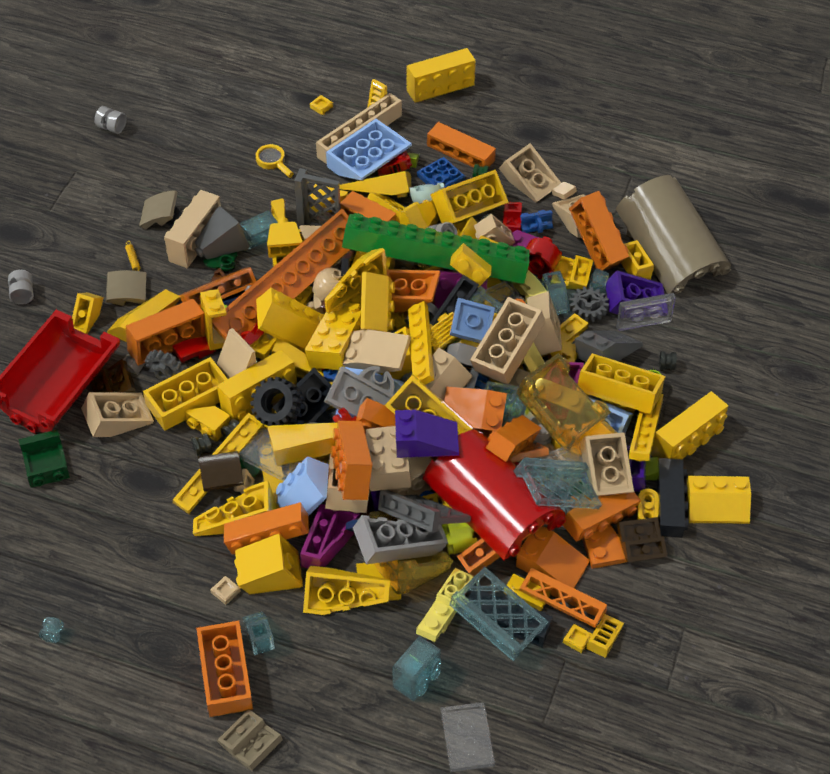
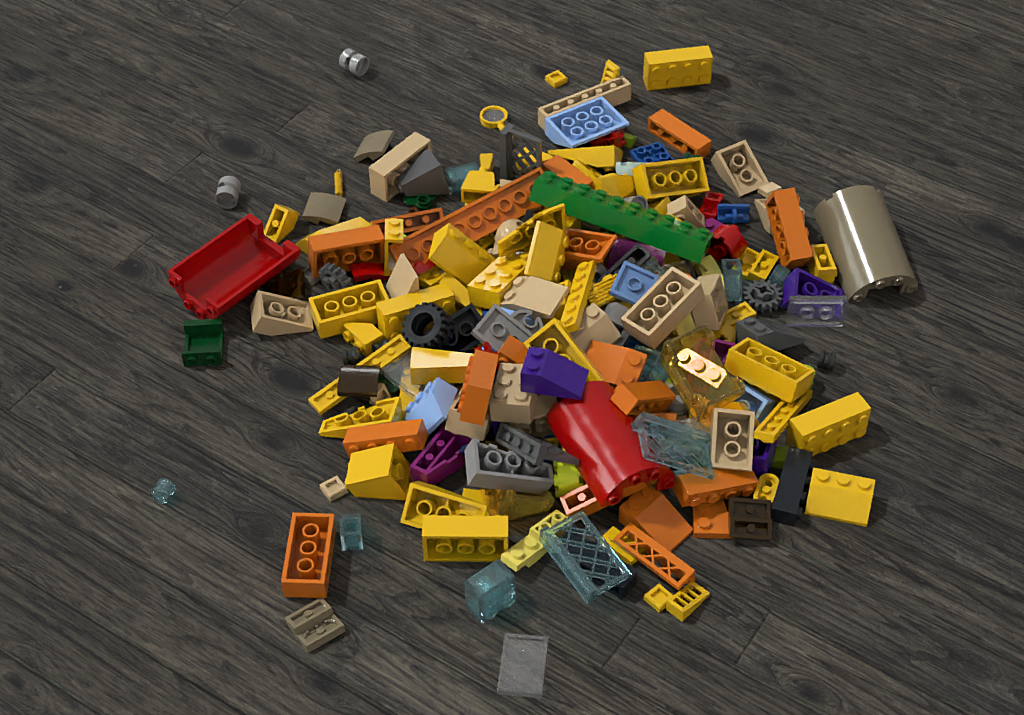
camera: 15 degrees right, 5 degrees down
yellow brick [450,243,492,288] -> none
none -> yellow brick [422,515,509,562]

